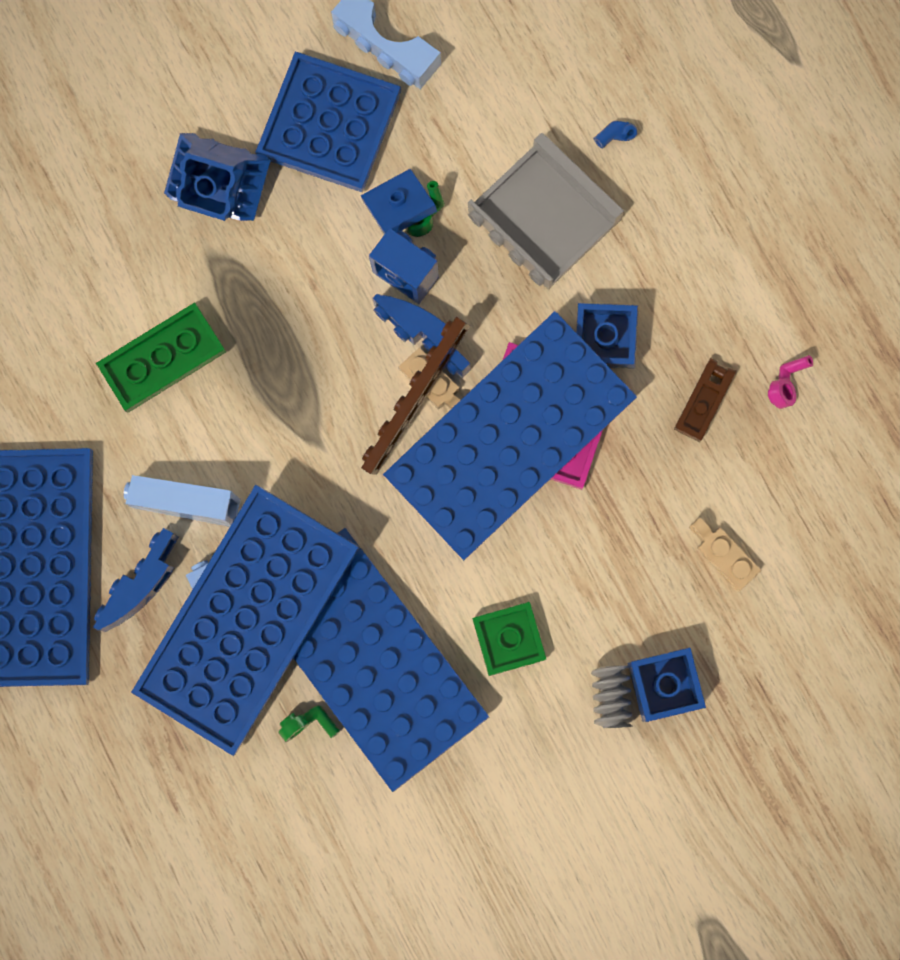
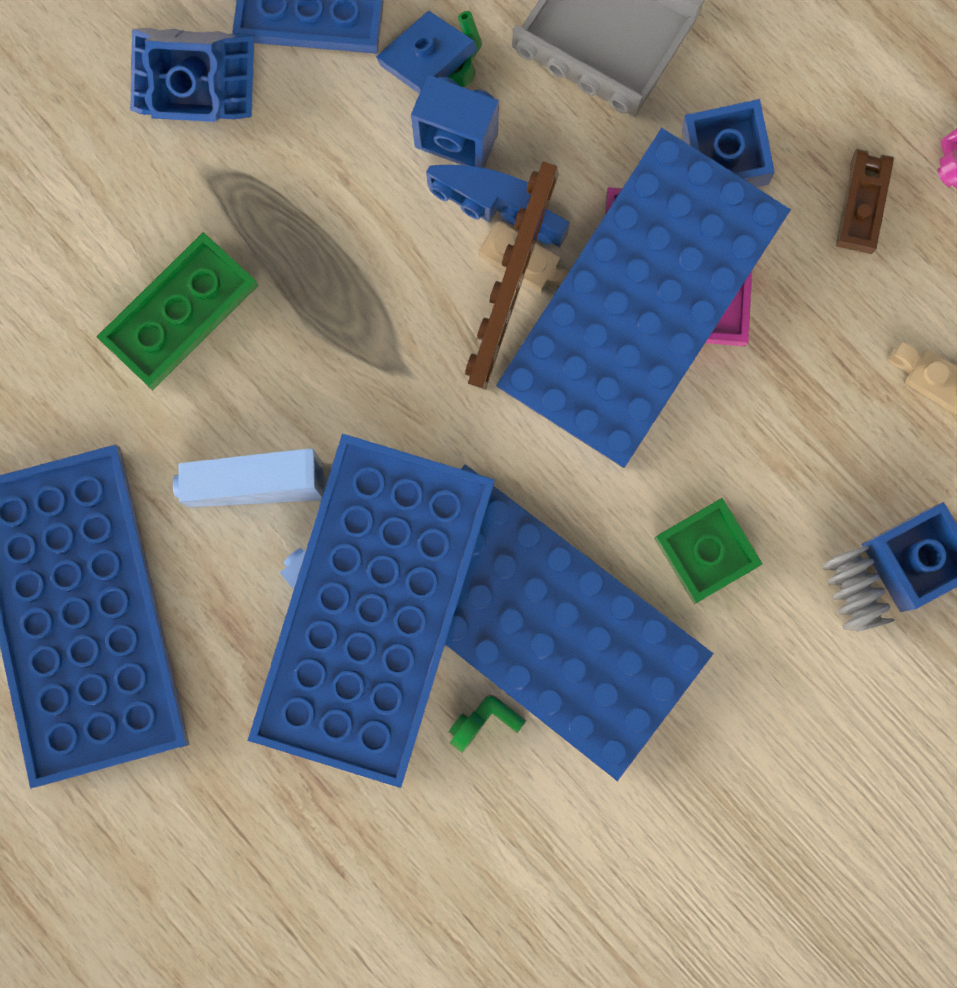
camera: 20 degrees left, 0 degrees up
blue slope [93,528,179,632] -> none

